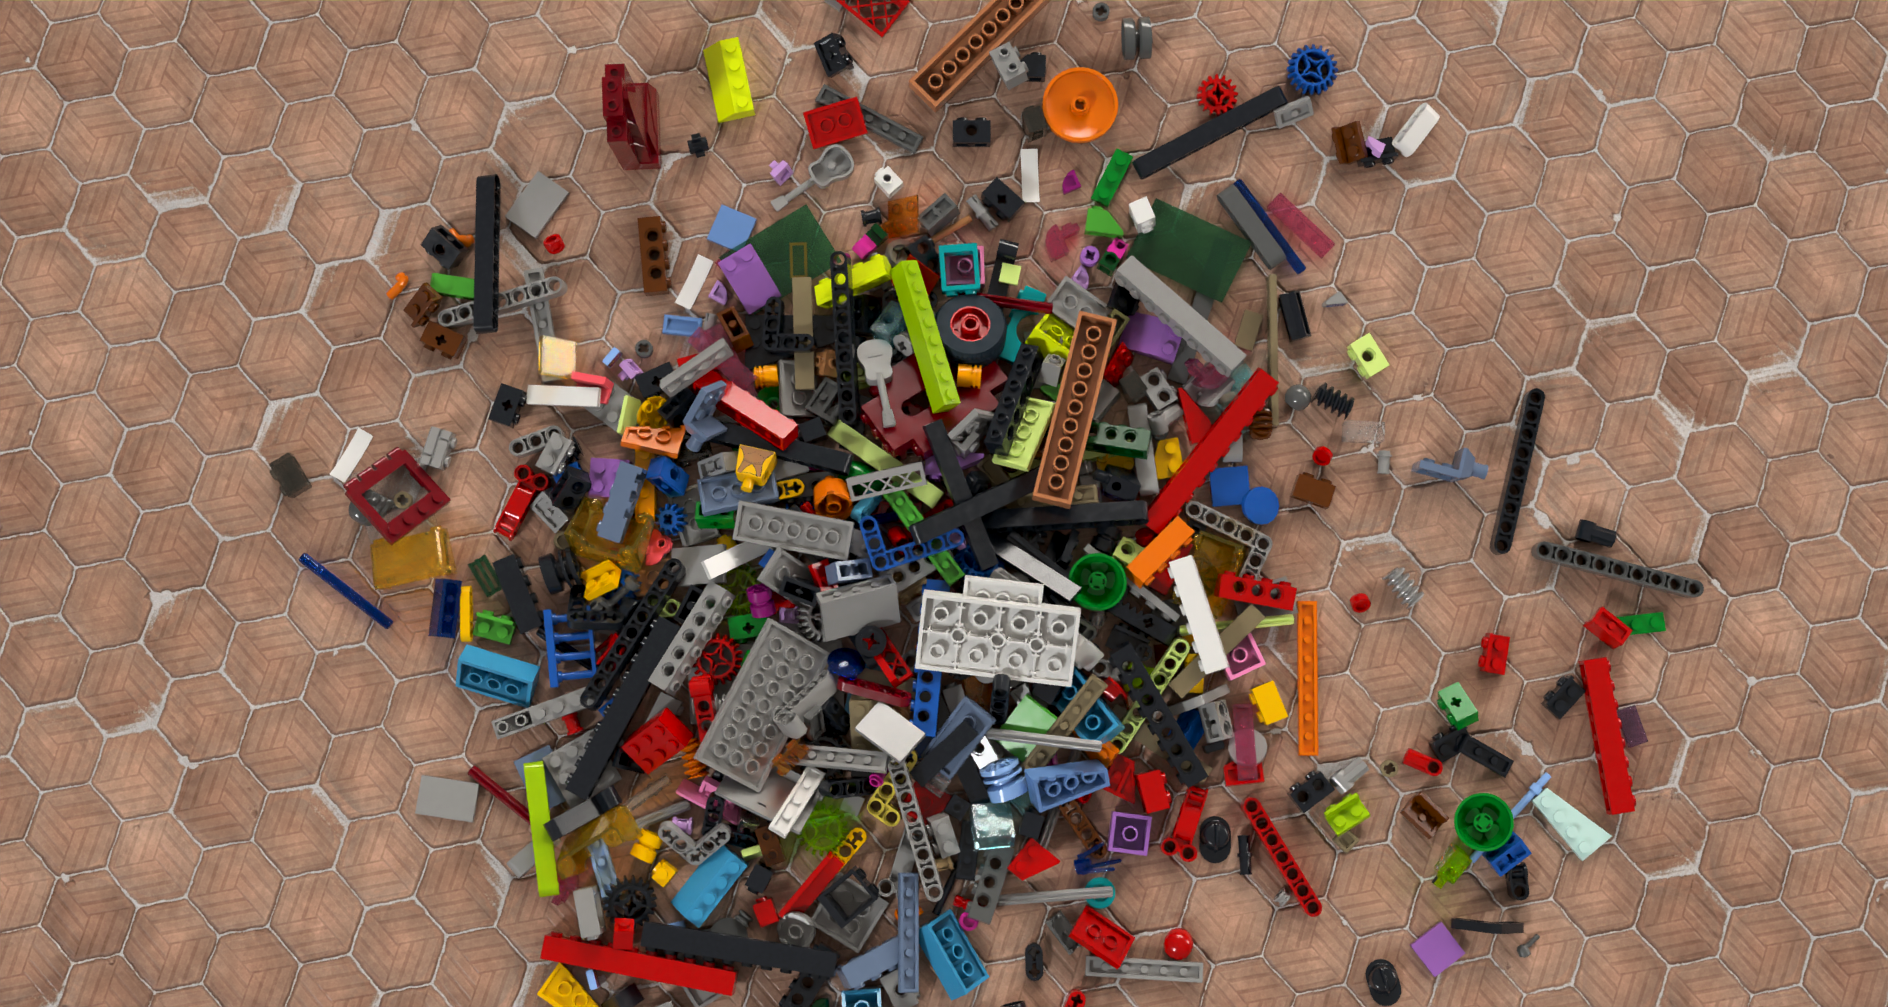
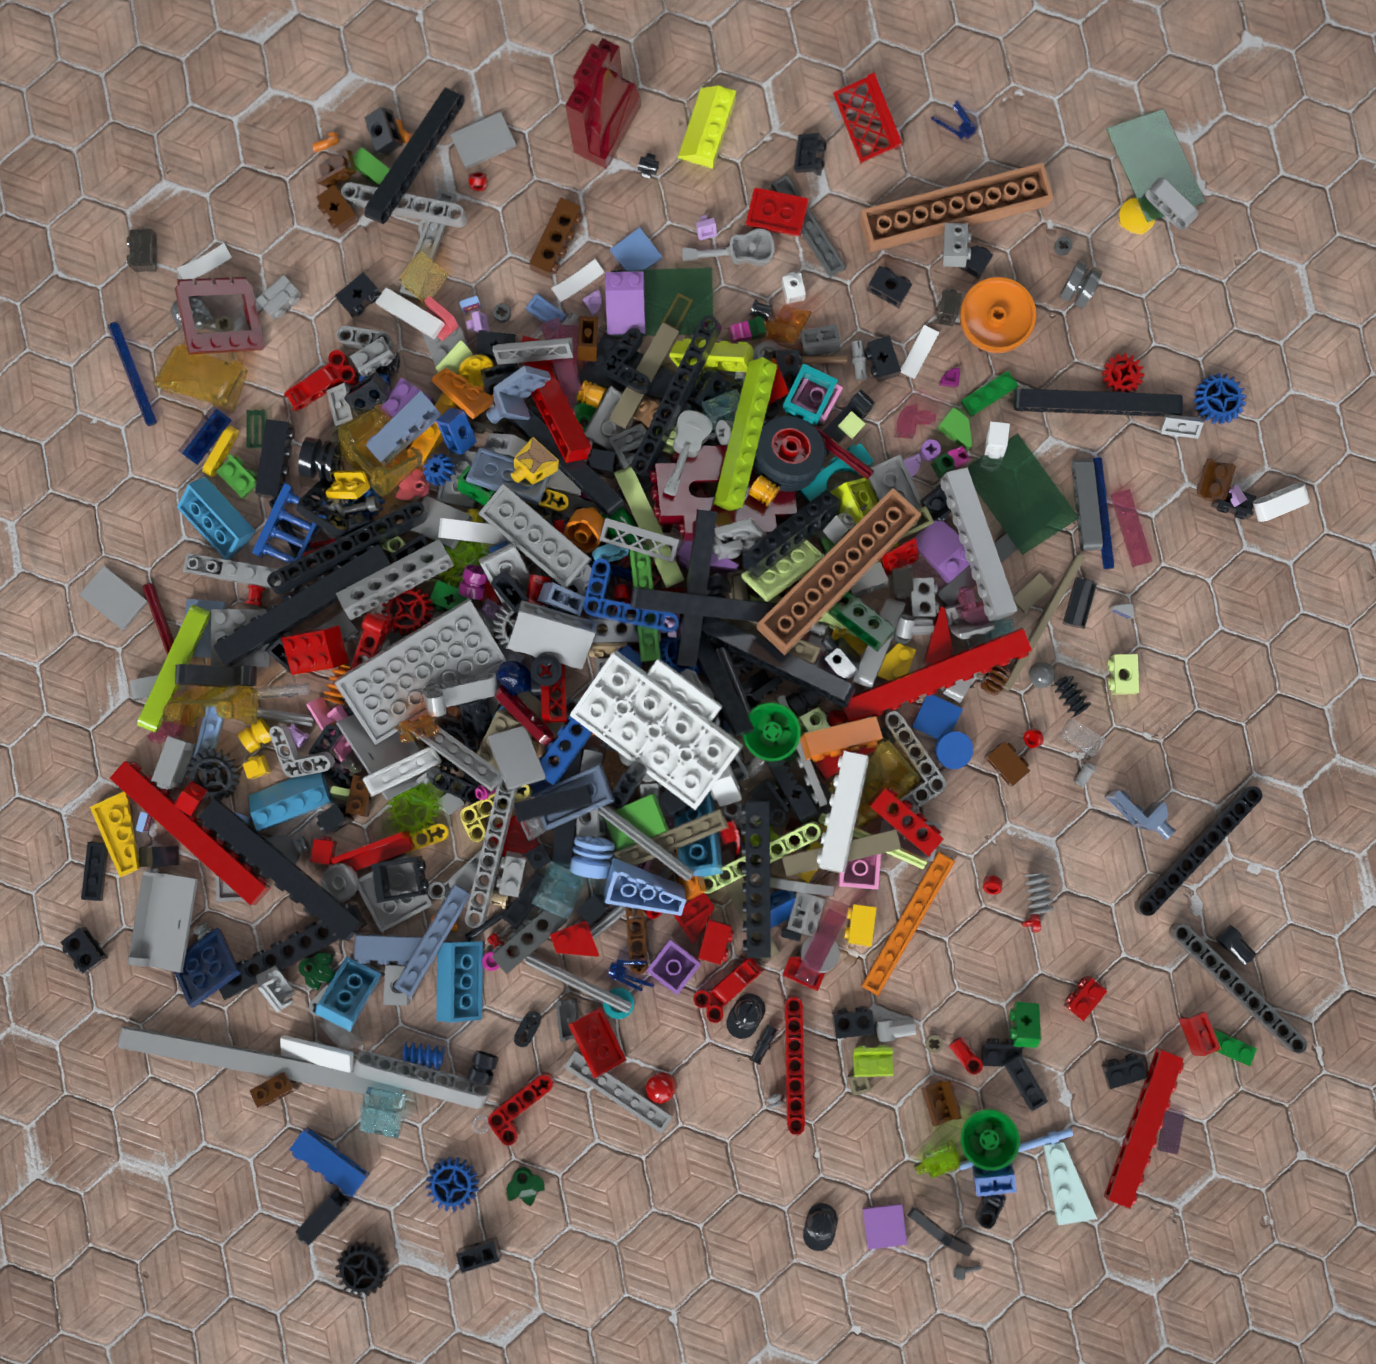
camera: 35 degrees right, 0 degrees up
dark grey tile [803,704,826,743] -> none
none -> red tile [1022,914,1041,933]

